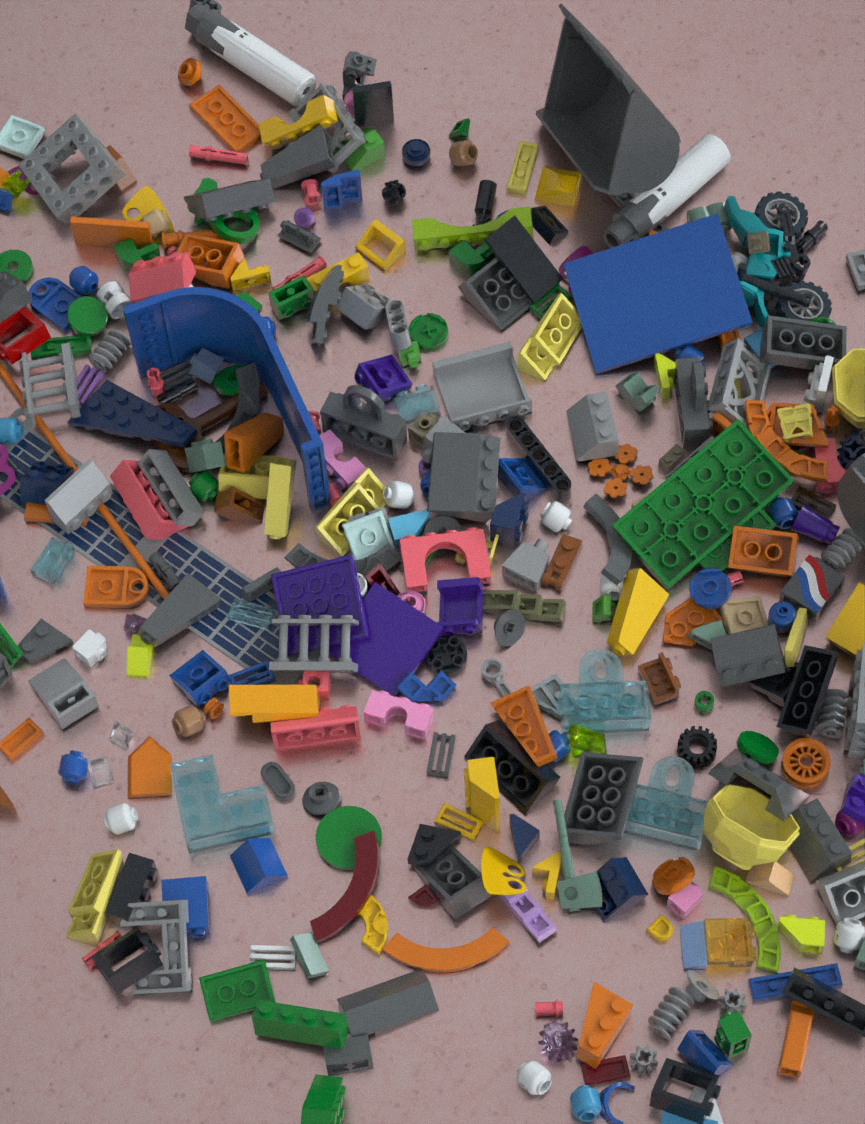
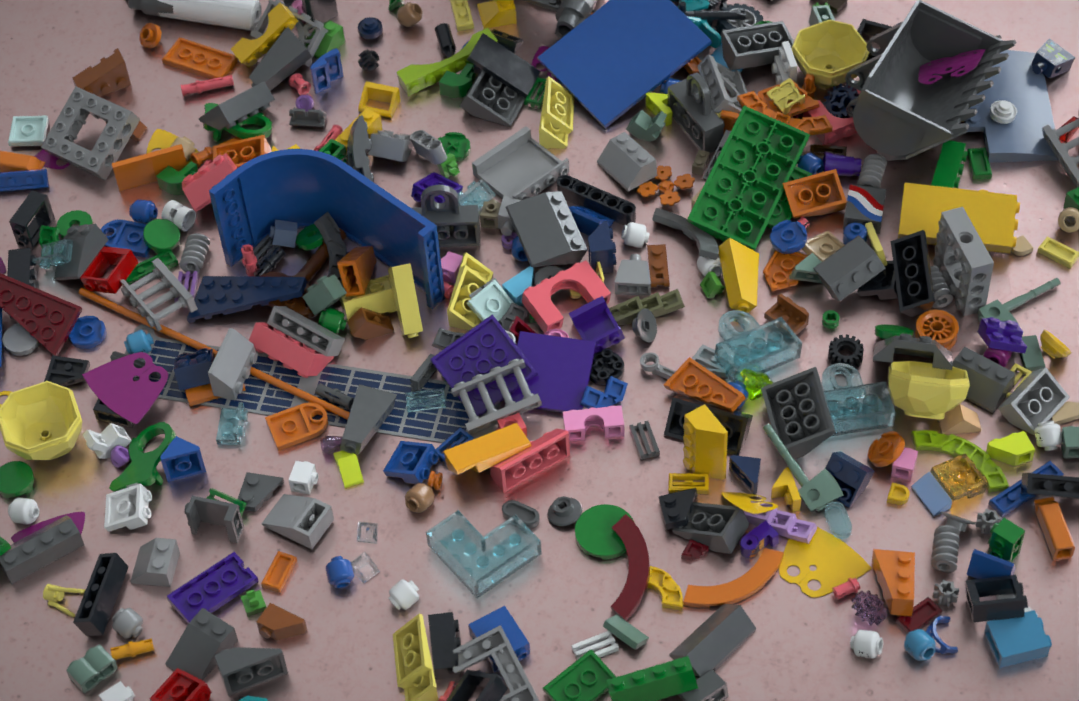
camera: 25 degrees left, 10 degrees down
clear neon green tile [2,170,30,198] -> none
orange tile [127,736,172,798] -> none
blue slope [230,838,288,895] -> none
white head [383,481,415,509] -> none
none -> dark orange wedge [73,48,131,97]
none -> dark purple leg [740,520,779,558]
none -> yellow piece [779,527,872,598]
none -> clear light blue tile [825,501,852,539]

